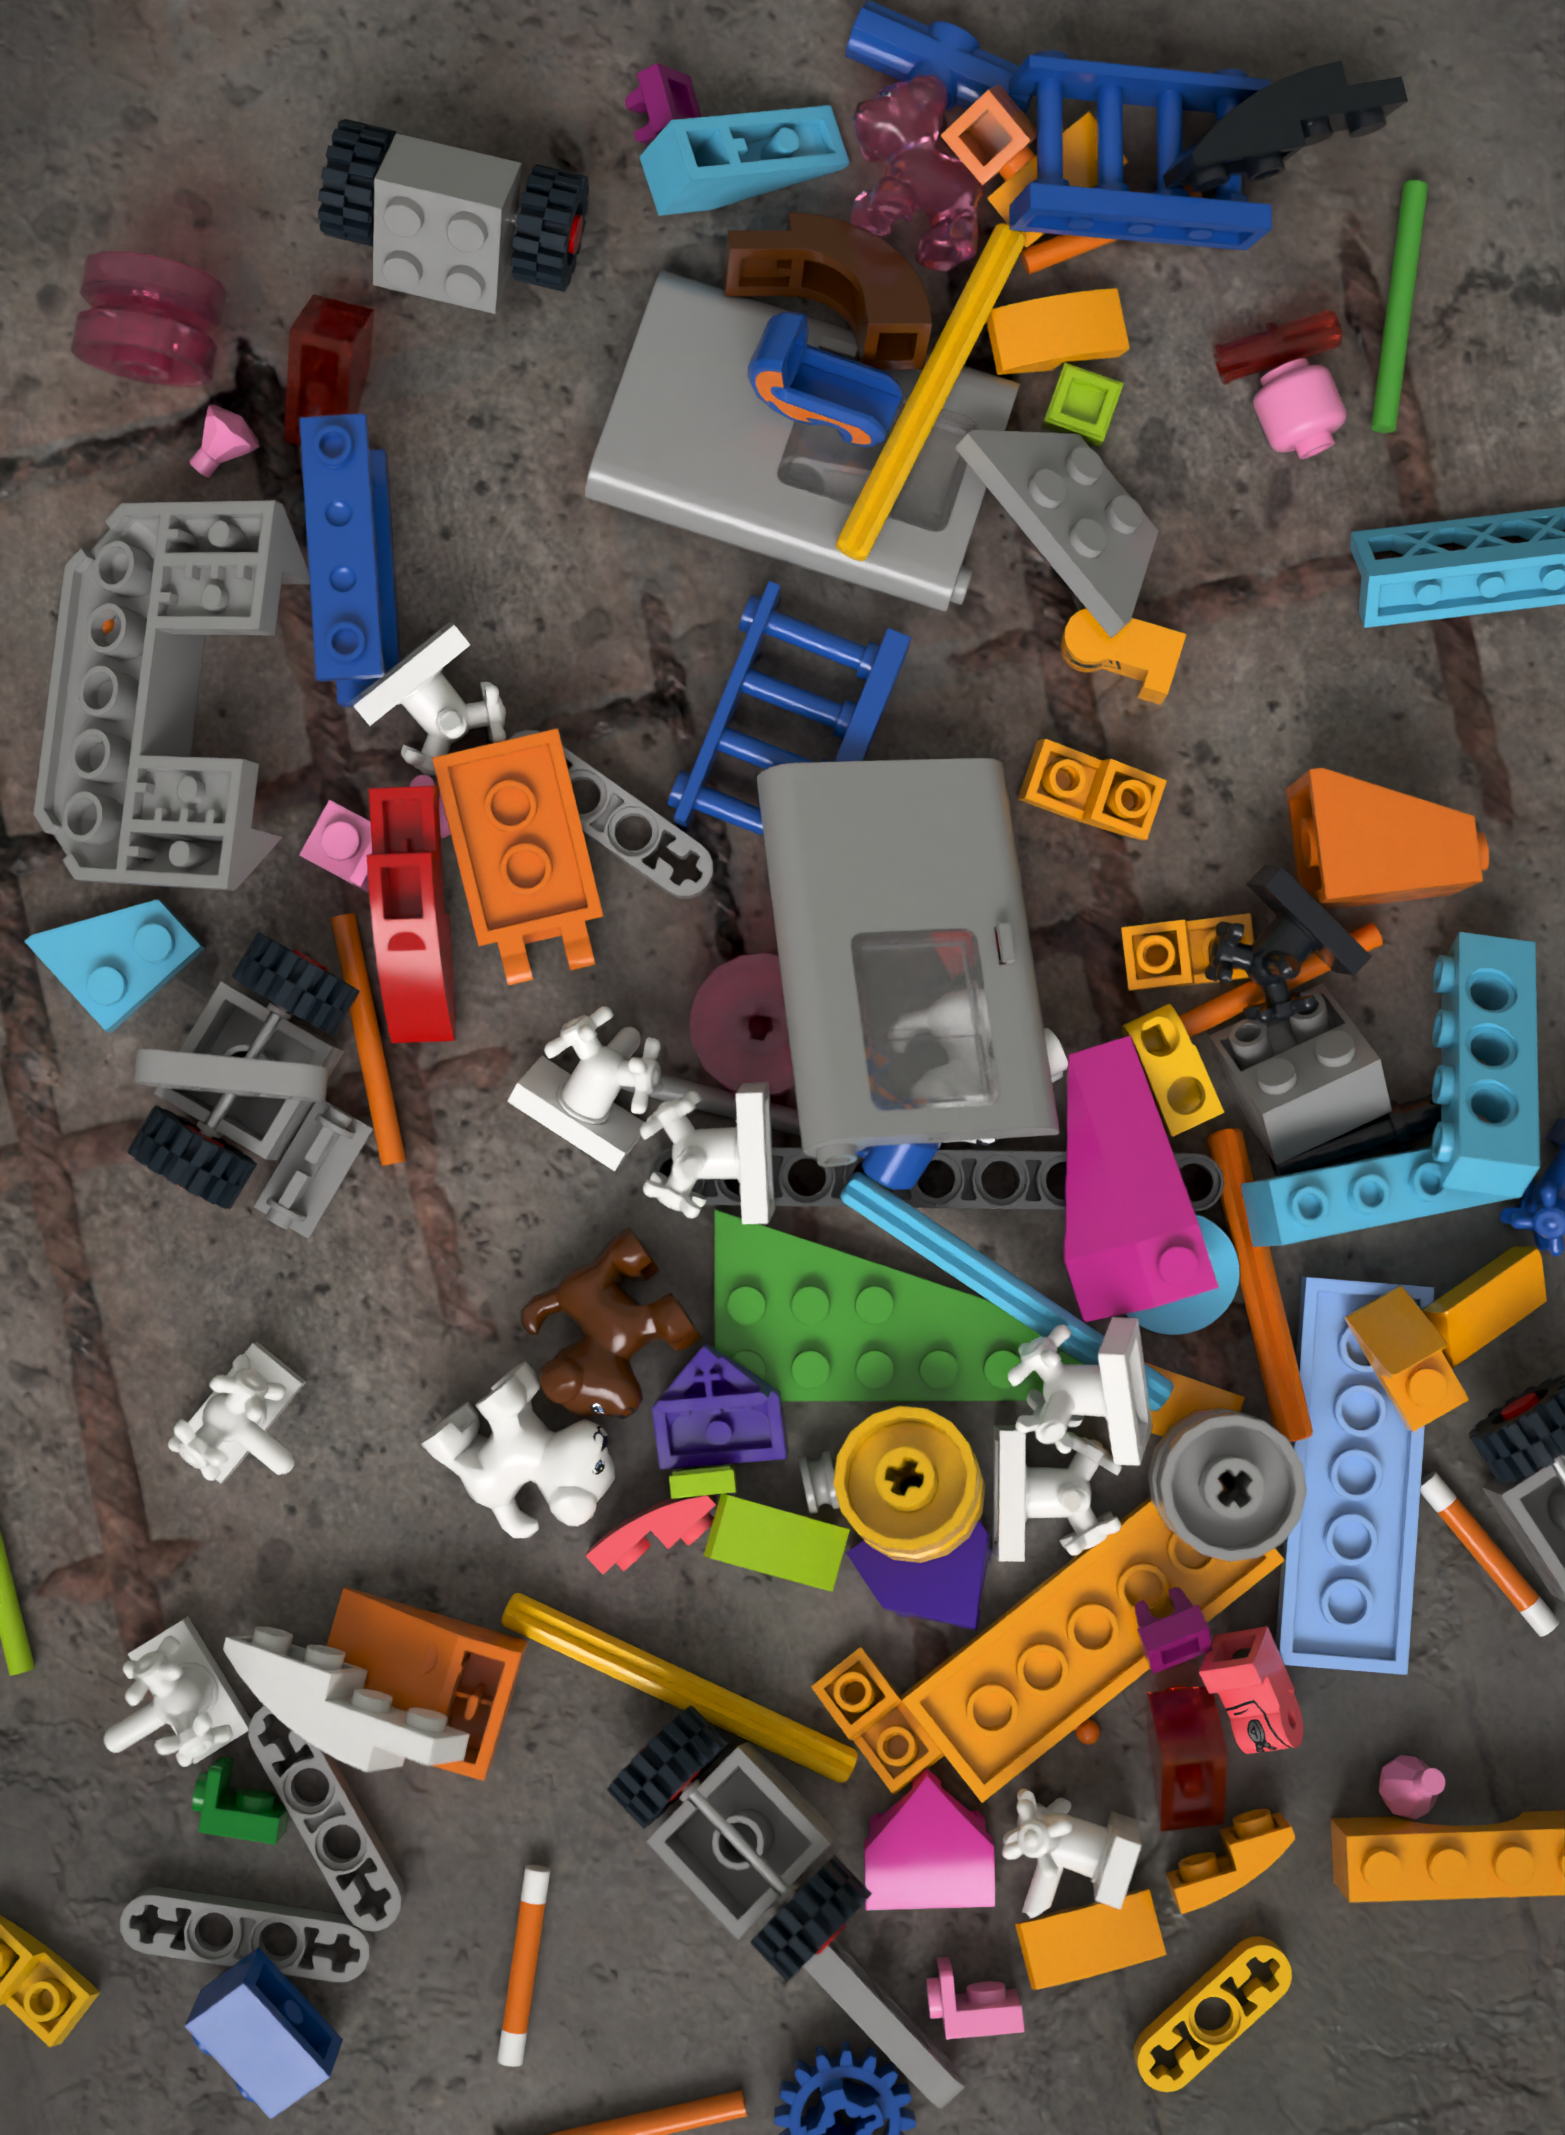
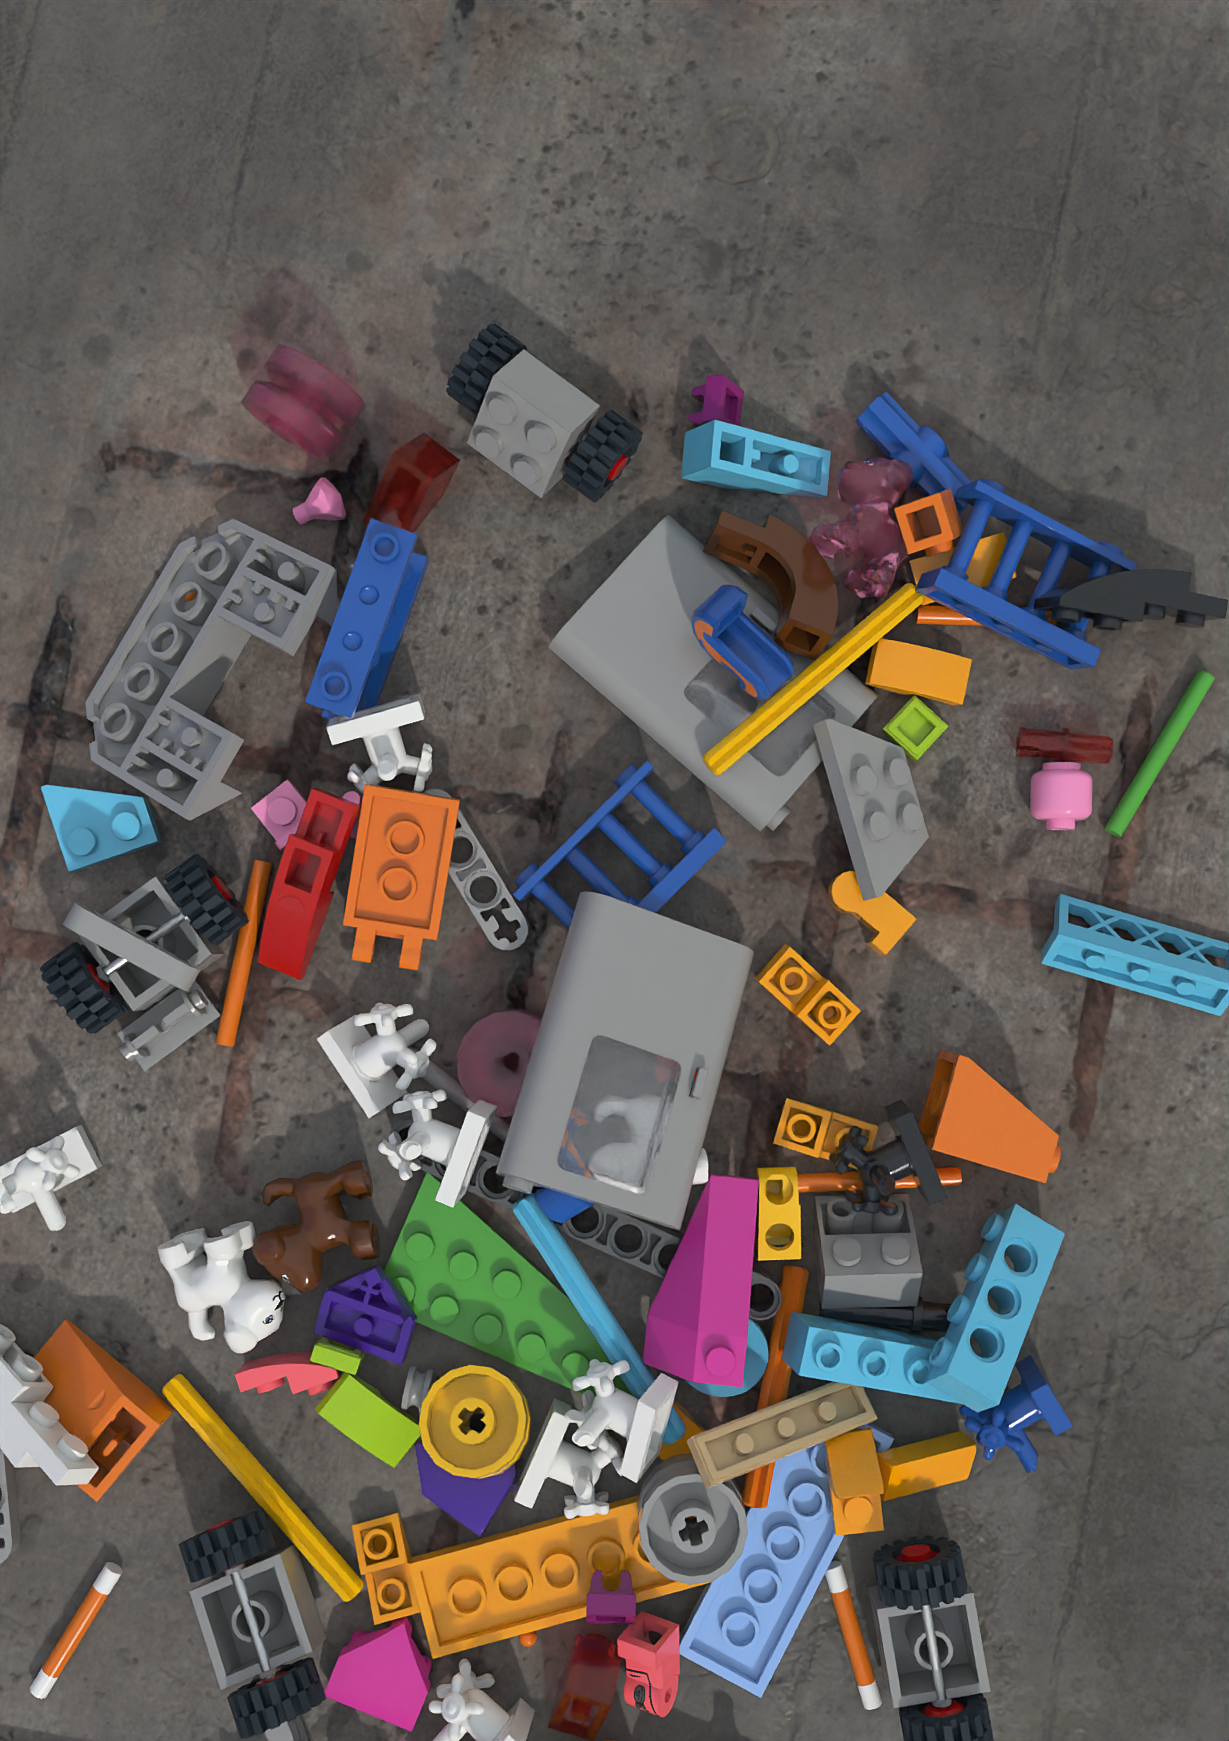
camera: 20 degrees right, 0 degrees up
none -> tan tile [687,1382,877,1489]

